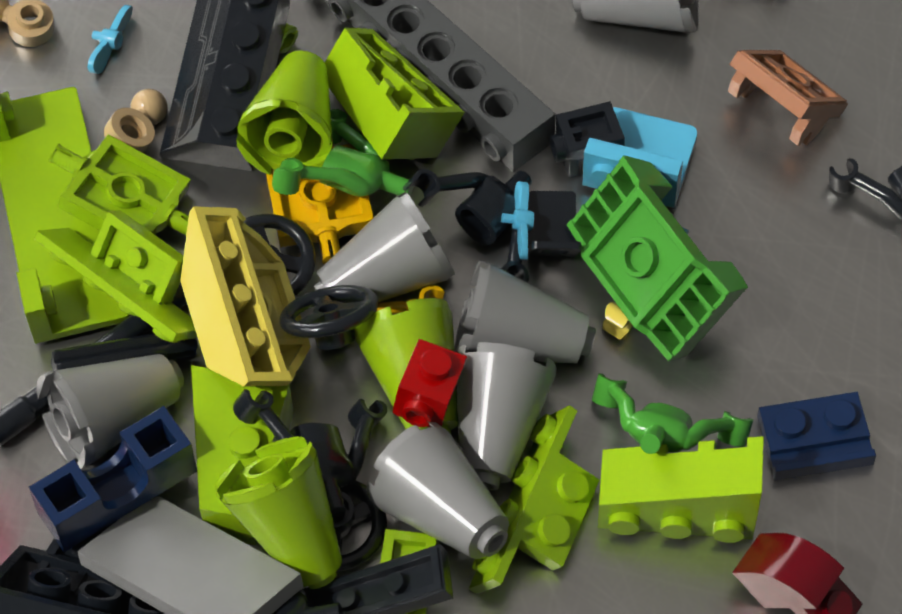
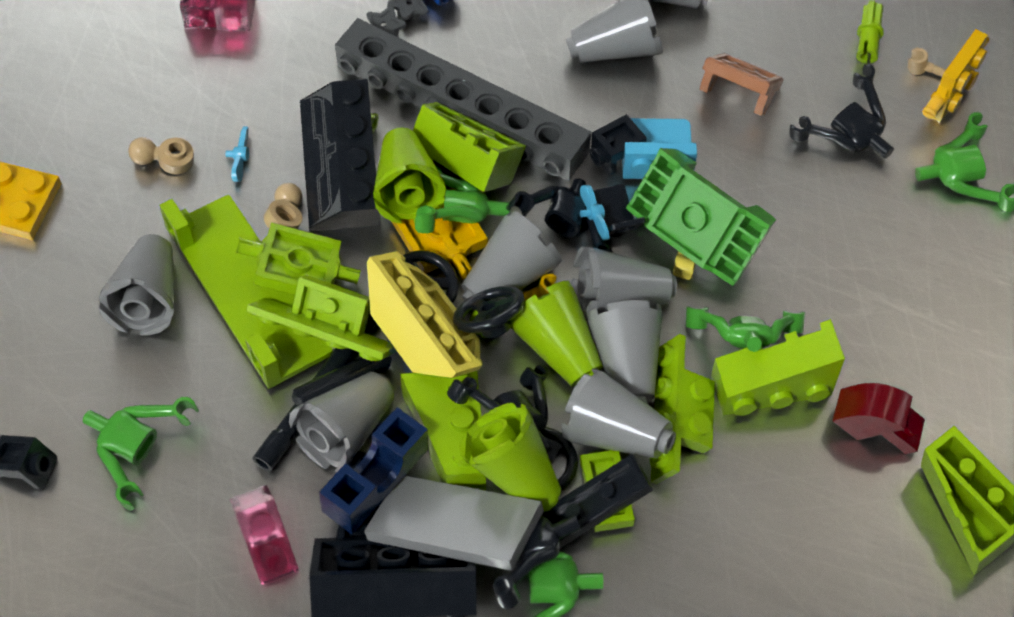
camera: 20 degrees left, 0 degrees up
red bracket [392,339,467,428] -> none
dark blue plate [757,391,876,481] -> none

